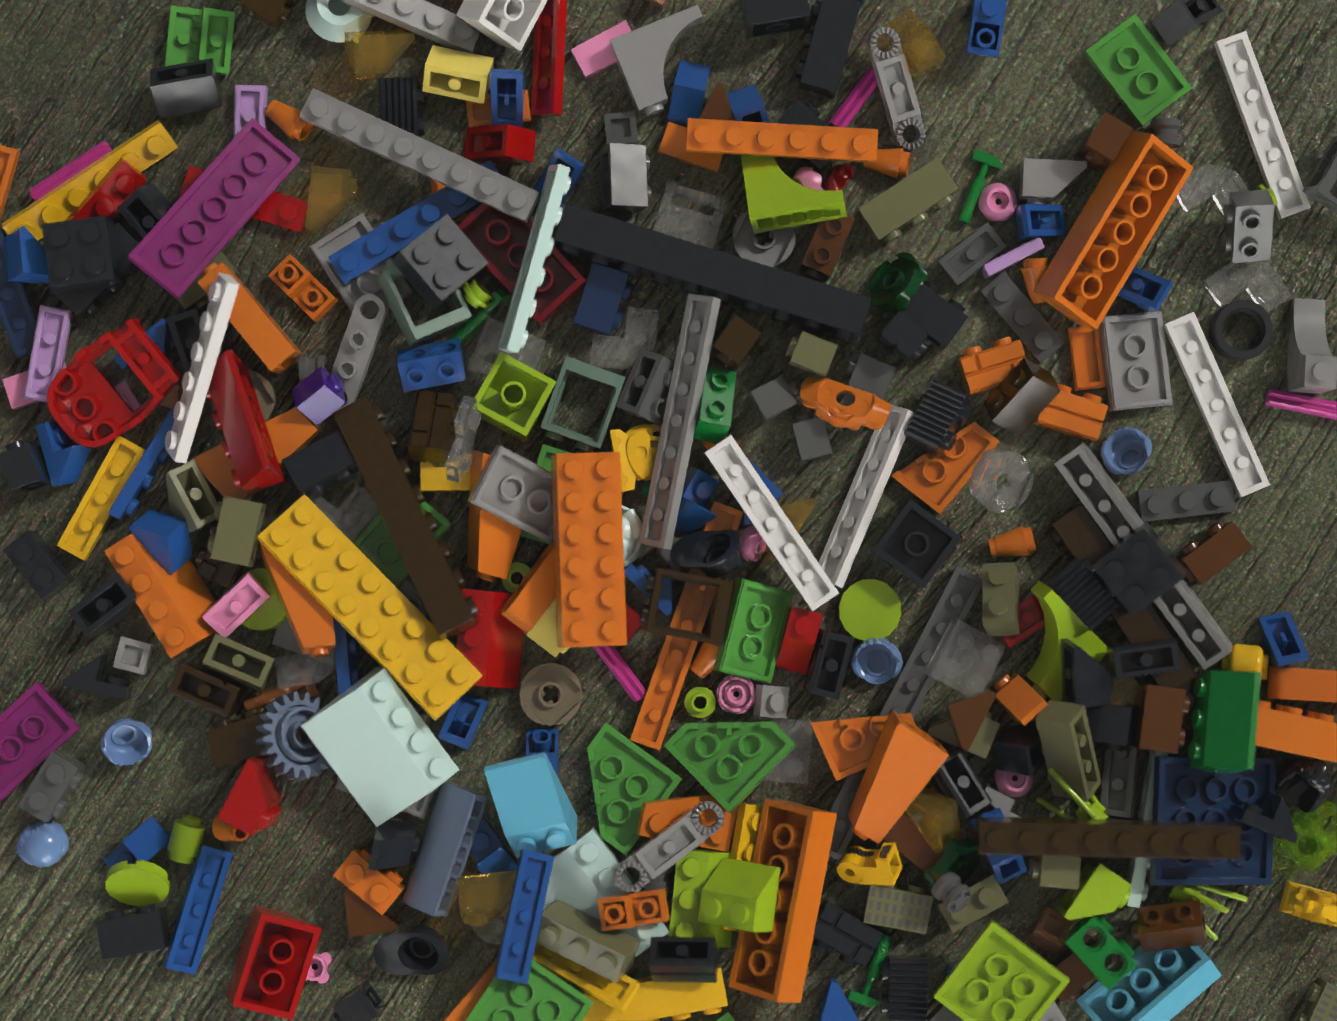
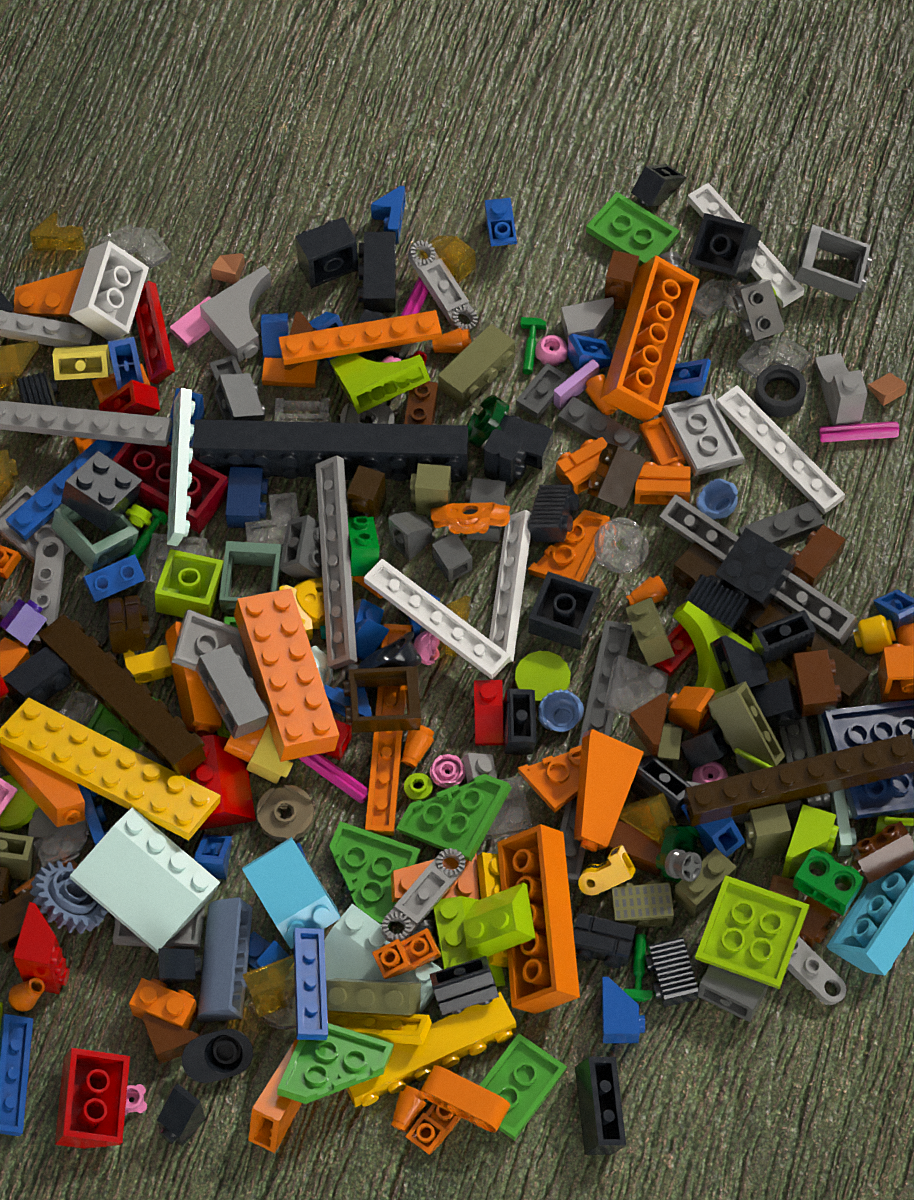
camera: 15 degrees left, 25 degrees down
clear plate [445,395,481,483] -> none
bright green tile [713,577,794,684] -> none
green slope [1188,670,1261,774] -> none
none -> brick [195,645,269,739]
none -> black brick [688,213,762,282]

